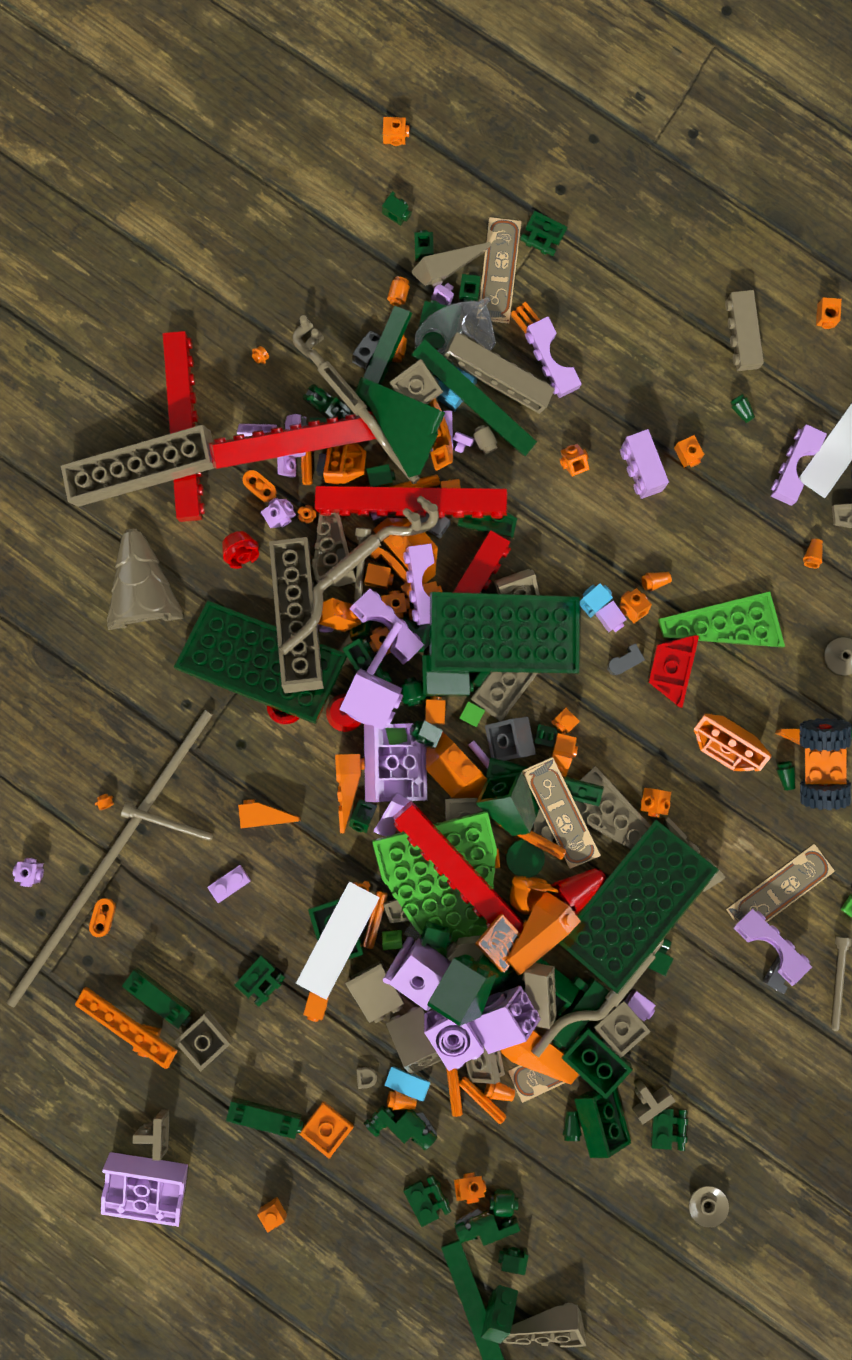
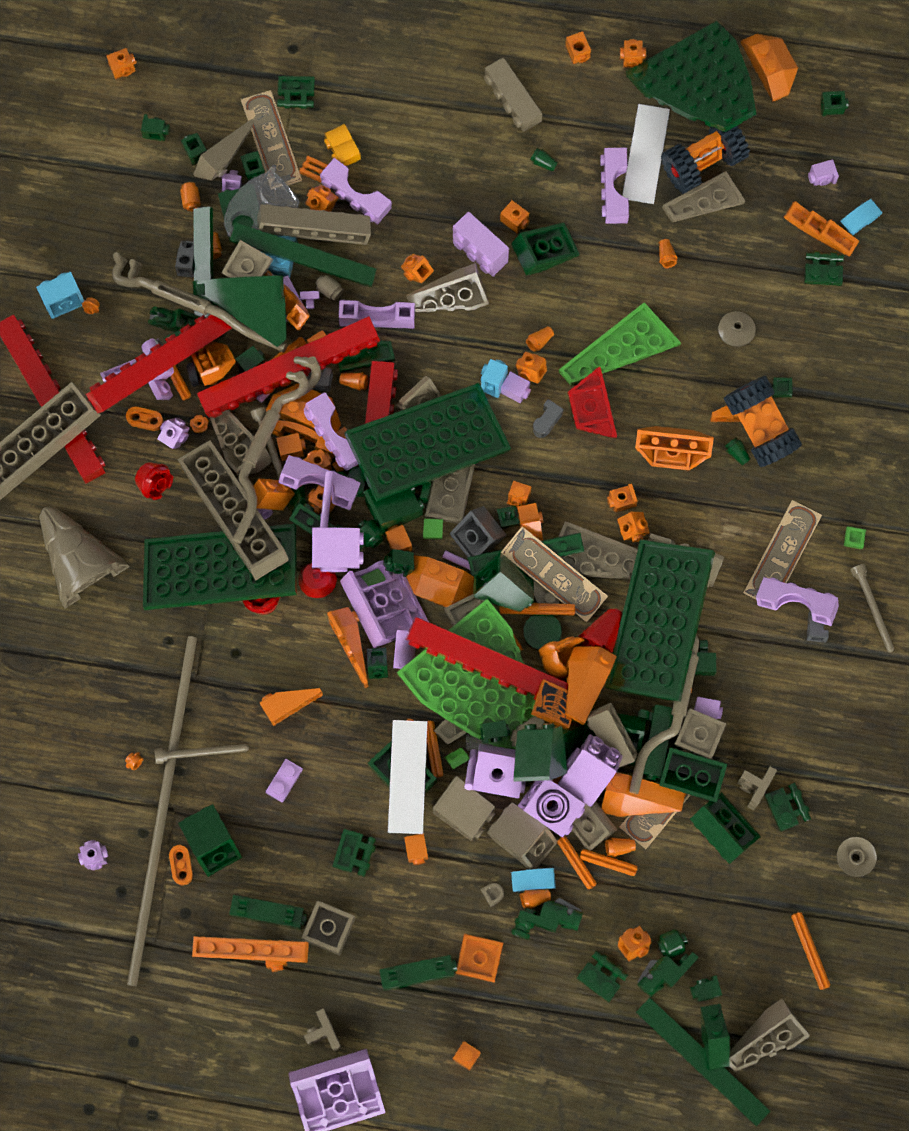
camera: 25 degrees left, 10 degrees down
dark green cone [562,1111,582,1141] -> none
none -> medium azure brick [37,272,84,319]
none -> dark green slope [178,804,242,877]
none -> orange brick [305,185,339,212]
none -> light orange brick [324,124,361,166]
none -> lavender arch [339,300,415,329]
none -> orange cone [339,372,368,391]
none -> dark tan wedge [406,263,489,312]
none -> dark green slope [511,223,580,276]
none -> orange brick [607,484,638,513]
none -> orange axle [791,912,830,990]

